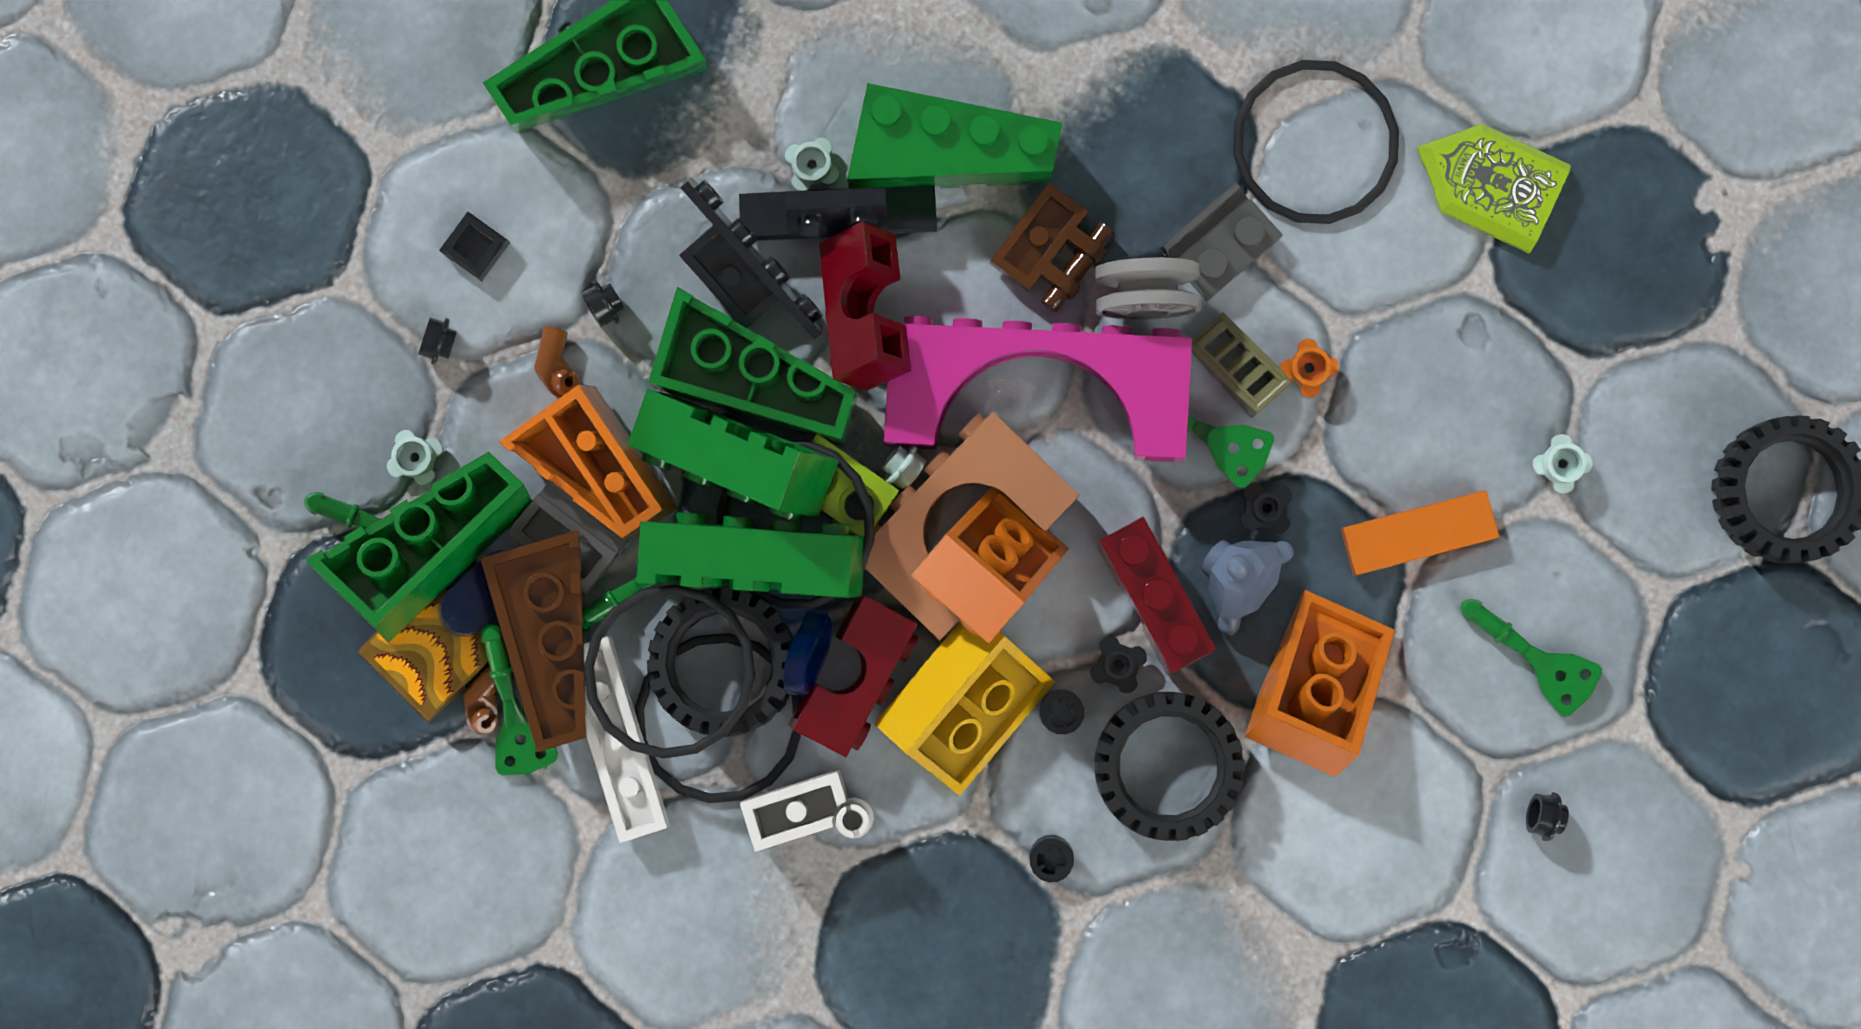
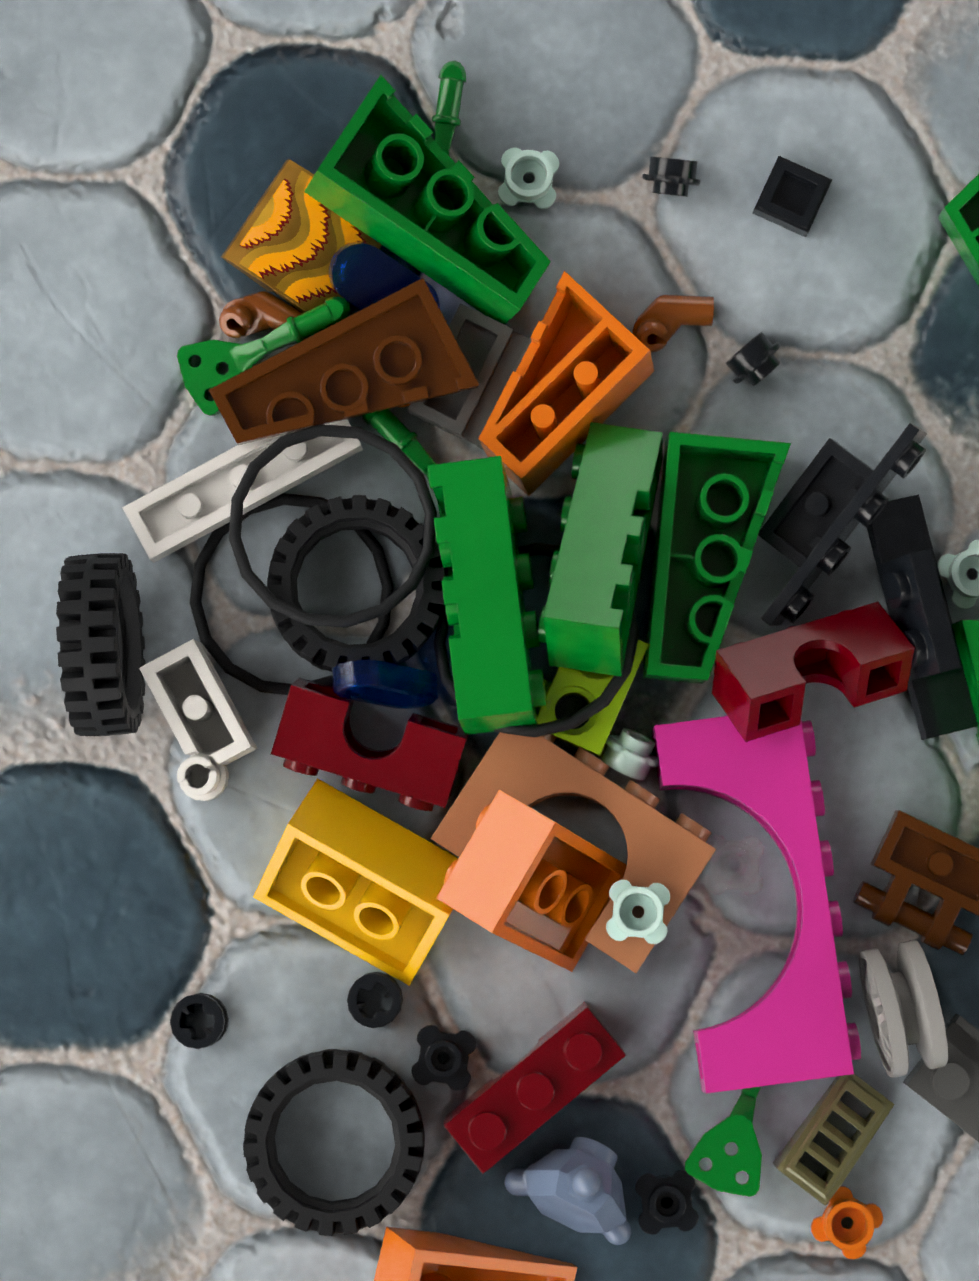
camera: 80 degrees right, 0 degrees up
none -> black tyre [56,553,146,736]
none -> light aqua plate [606,880,670,944]

